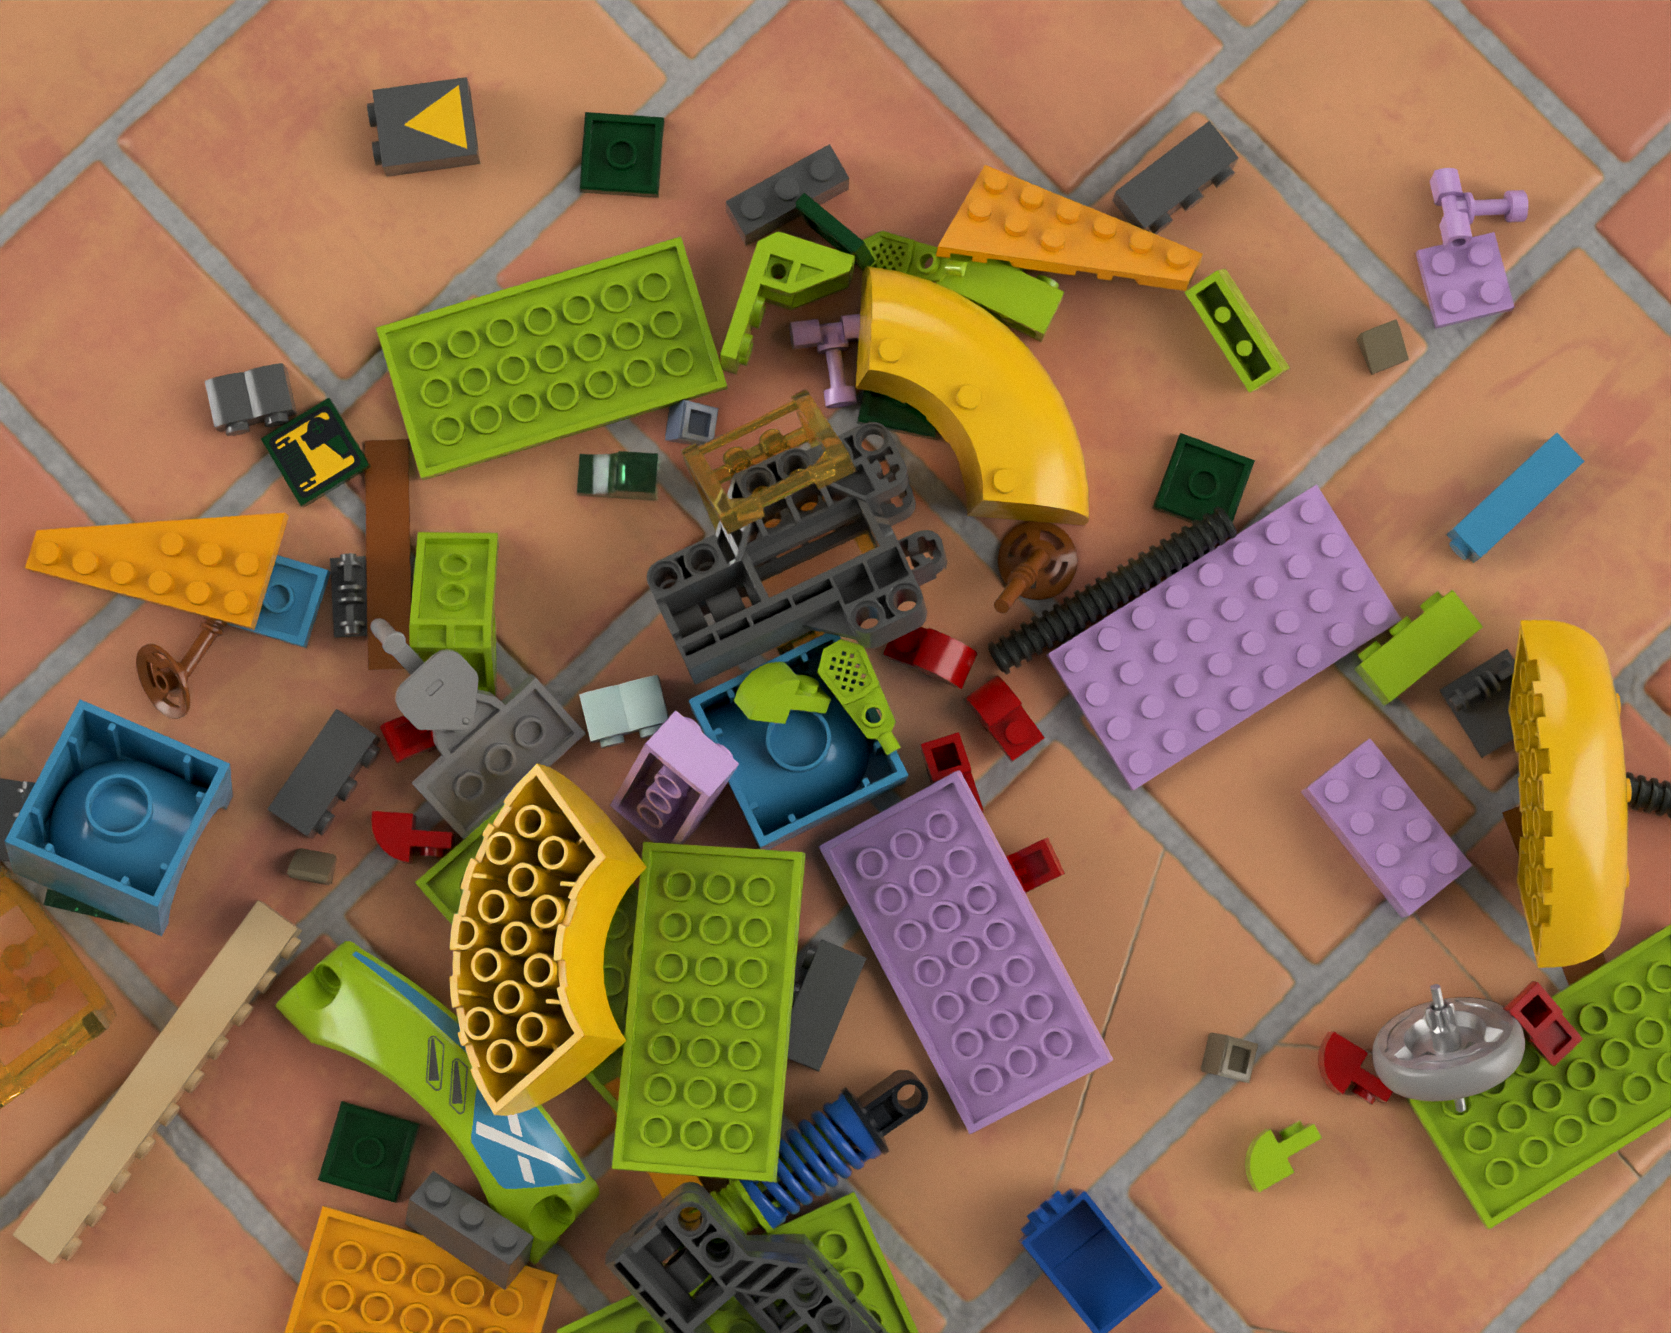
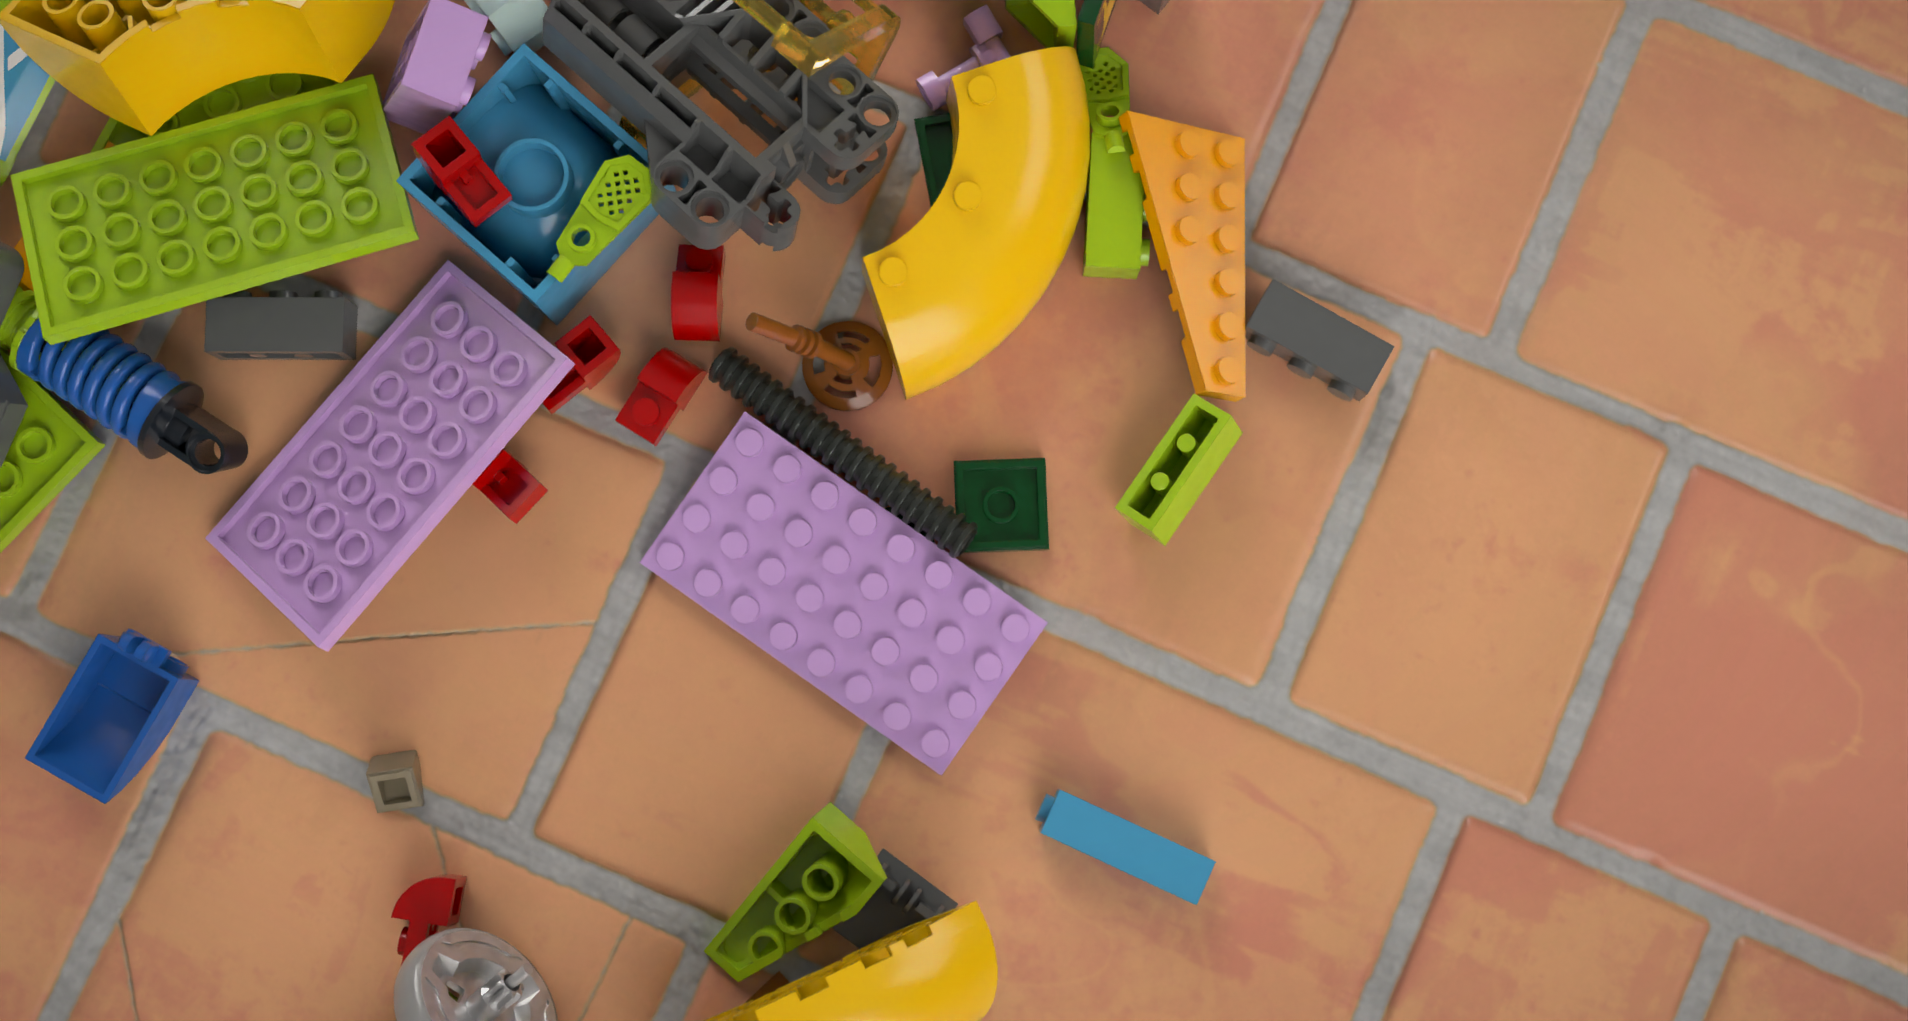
camera: 75 degrees right, 0 degrees up
lime brick [734,661,831,724] -> none
lime brick [1245,1120,1322,1192] -> none
lavender brick [1301,738,1472,918] -> none
lime brick [1354,590,1483,706] -> none
dark tan slope [1356,319,1409,375] -> none
lavender plate [1416,232,1515,329] -> none
lavender bar [1430,168,1528,250] -> none
none -> red brick [411,115,513,228]
none -> lime wedge [703,802,887,982]

